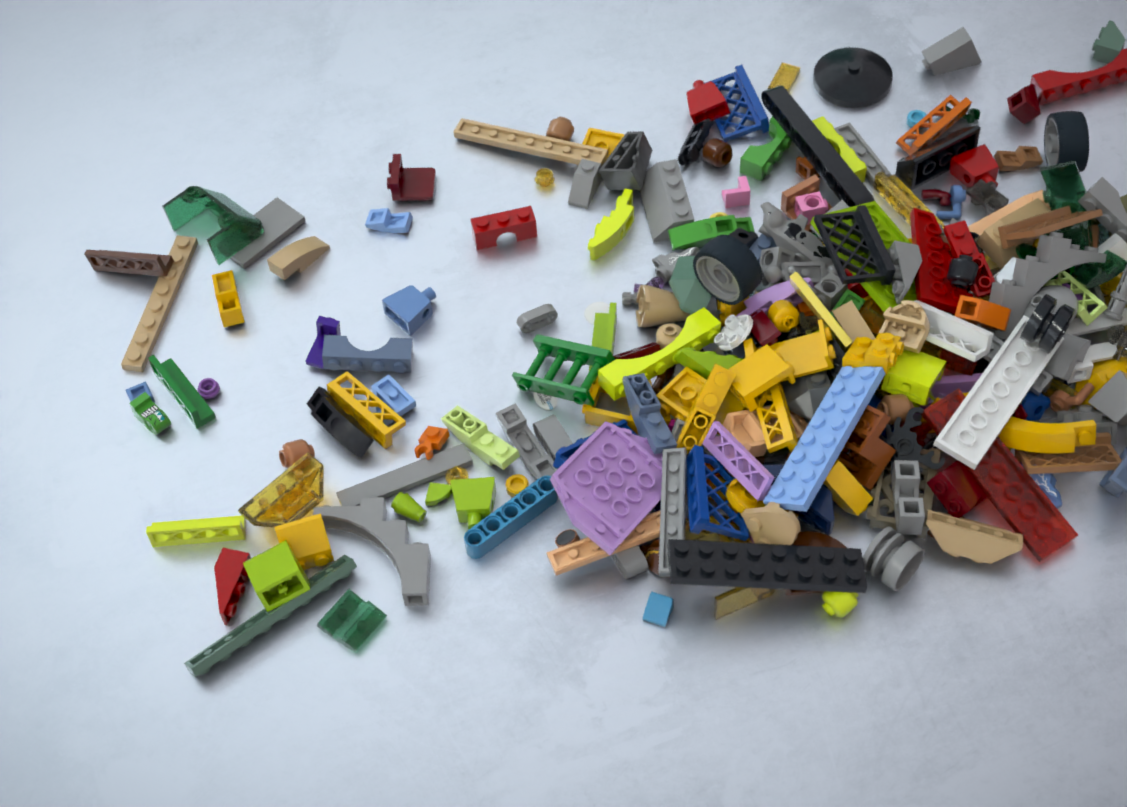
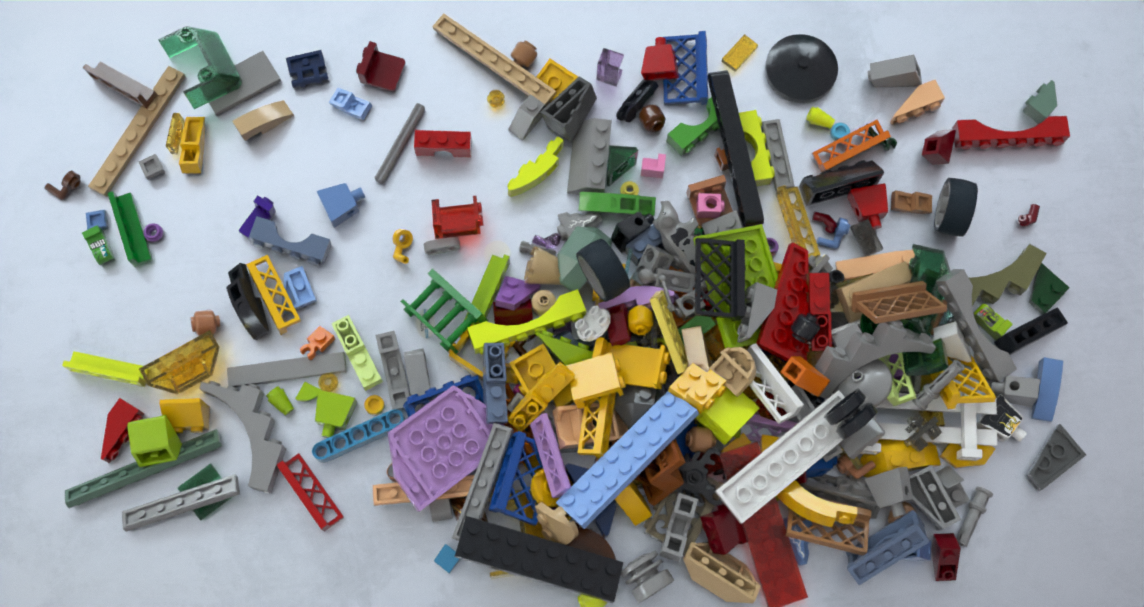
camera: 10 degrees right, 20 degrees up
none -> reddish brown plate [44,170,81,200]
none -> light grey tile [122,474,240,532]
none -> light grey plate [139,154,165,180]
none -> clear yellow plate [165,113,185,155]
none -> red fence [277,453,344,532]
none -> dark blue plate [286,50,329,88]
none -> light grey axle [375,103,425,184]
none -> yellow plate [392,229,413,264]
none -> clear red panel [431,195,484,239]
none -> medium lavender wing [495,276,541,310]
none -> clear purple panel [596,48,624,87]
none -> clear green slope [607,145,638,186]
none -> neon yellow cone [806,106,835,129]
none -> light nougat slope [890,80,945,124]

